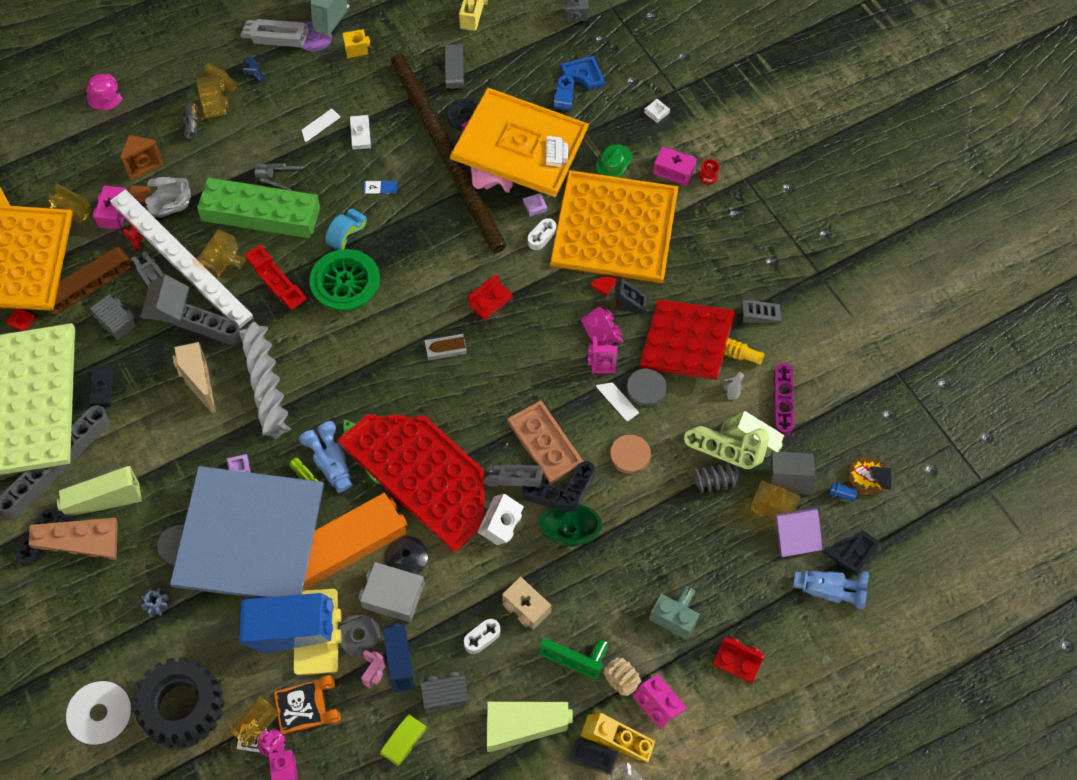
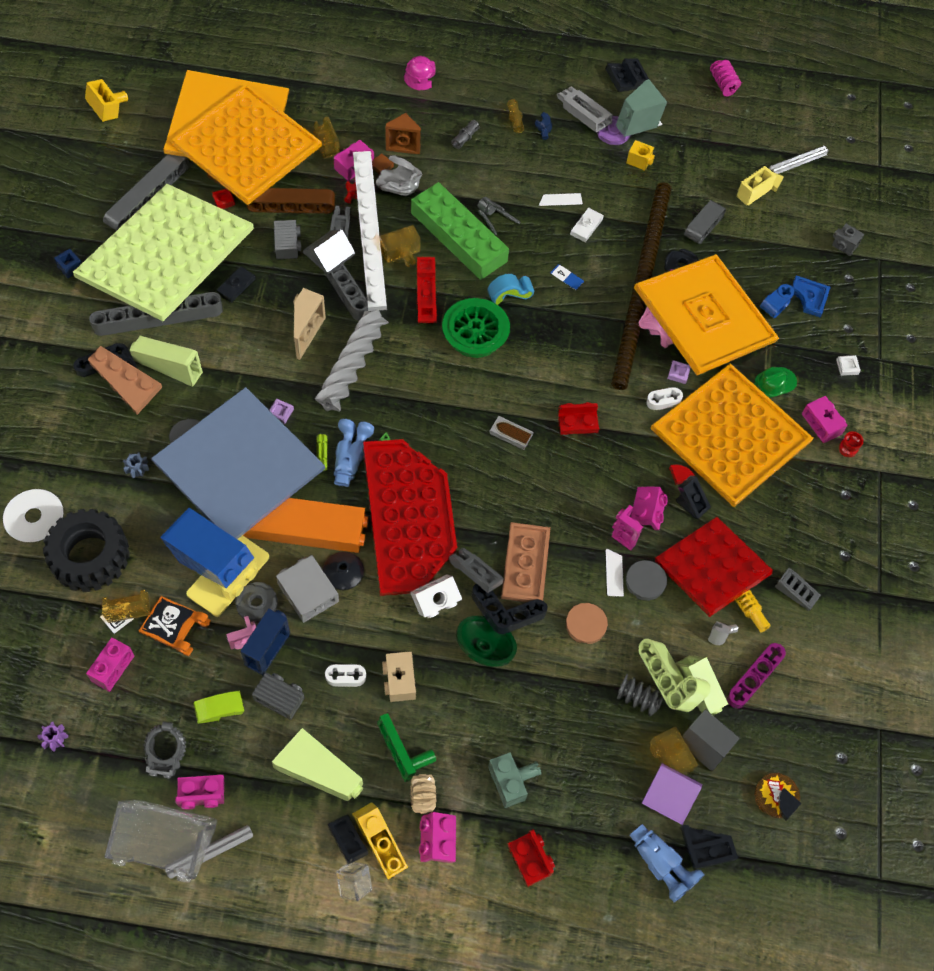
camera: 35 degrees right, 0 degrees up
clear yellow brick [196,74,229,118] -> none
dark pink gear [257,729,285,758] -> none
white piece [545,136,568,167] -> none
blue pin [829,482,857,502] -> none

